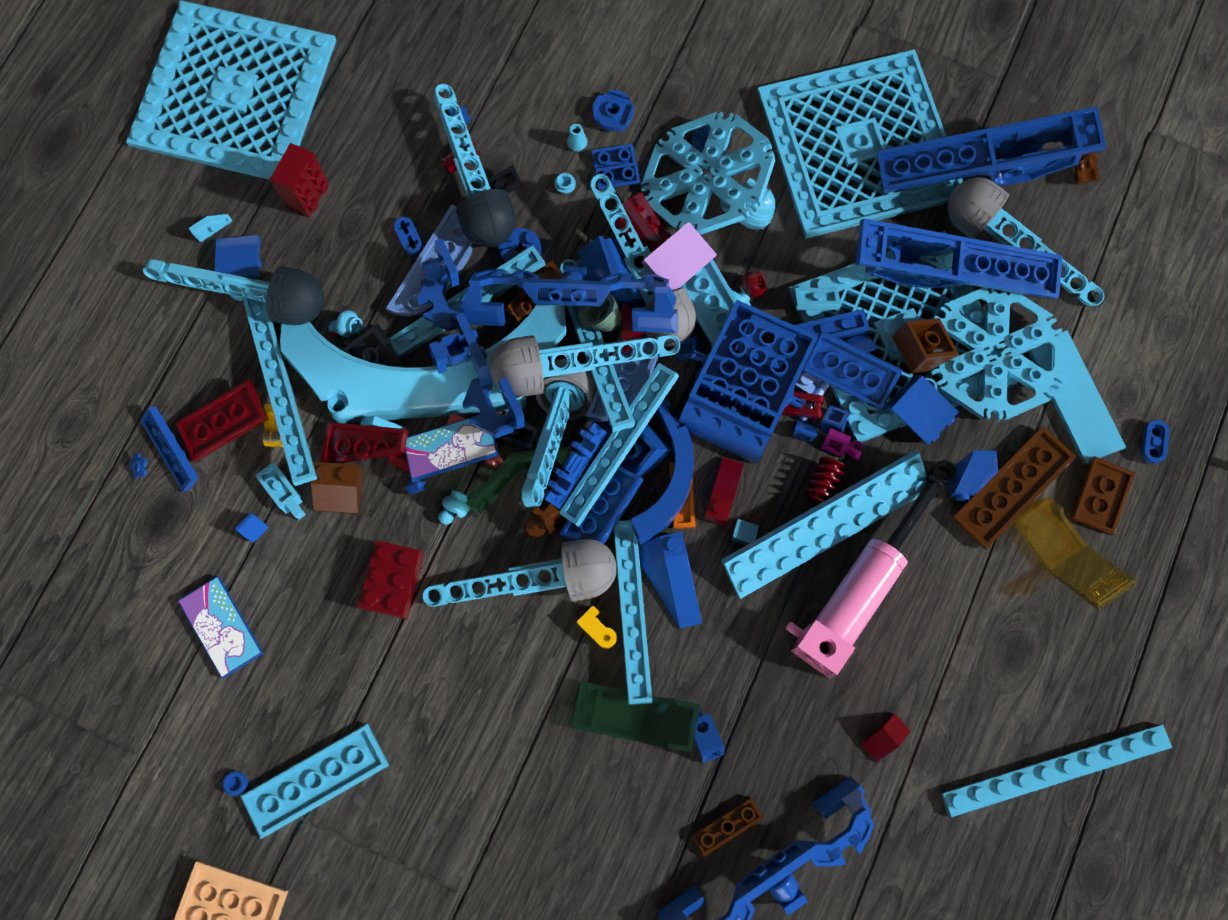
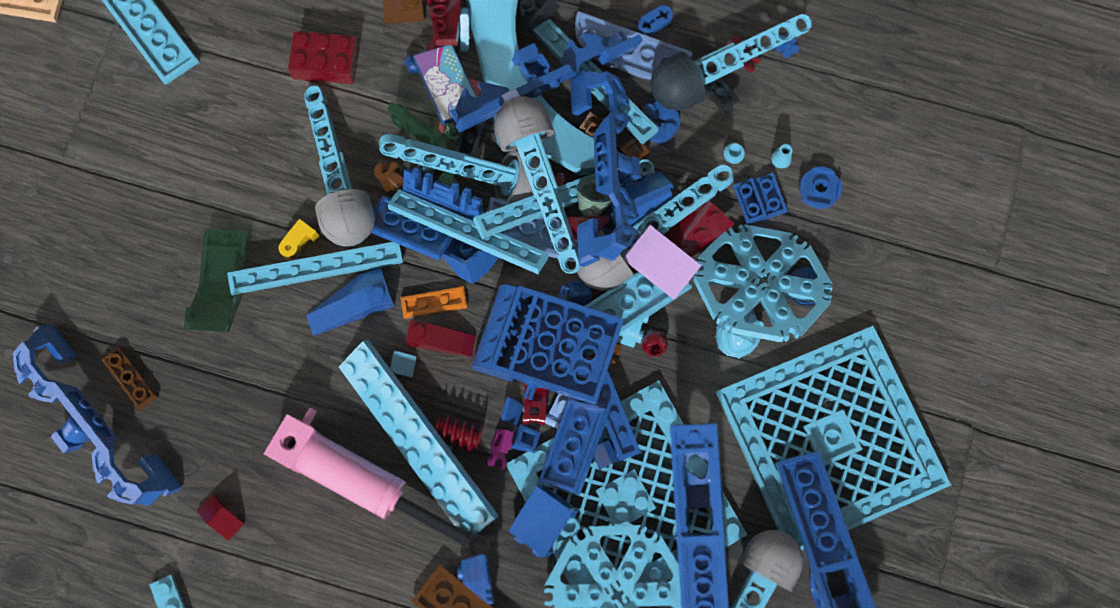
camera: 80 degrees right, 0 degrees up
medium azure animal [438,490,470,525] -> none
blue arch [631,397,694,545] -> none
blue torso [687,704,725,764] -> none
medium azure plate [793,288,841,310] -> none
reddish brown slope [892,318,959,373] -> none
none -> clear green arm [443,123,460,142]

